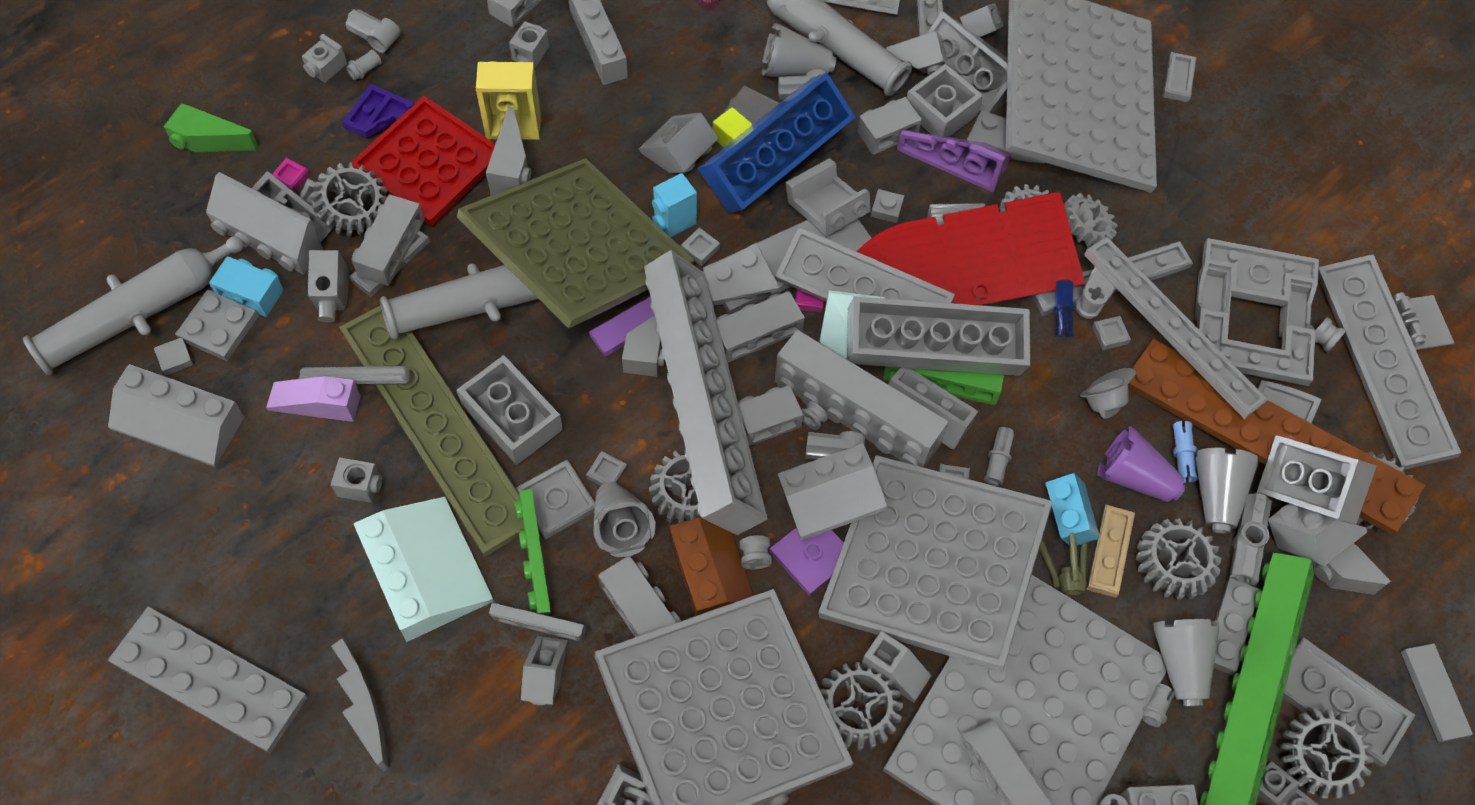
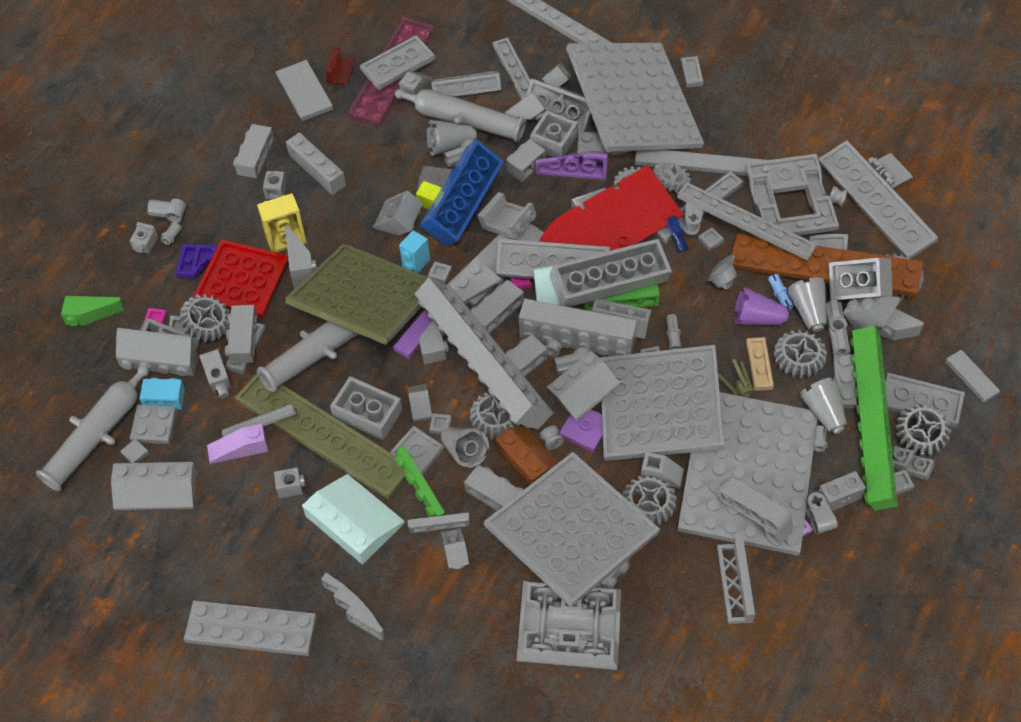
camera: 15 degrees left, 5 degrees down
light grey plate [871,189,904,223] -> none
medium azure brick [1046,473,1100,546] -> none
none -> light grey slope [407,384,432,422]
none -> light grey tile [635,150,767,176]

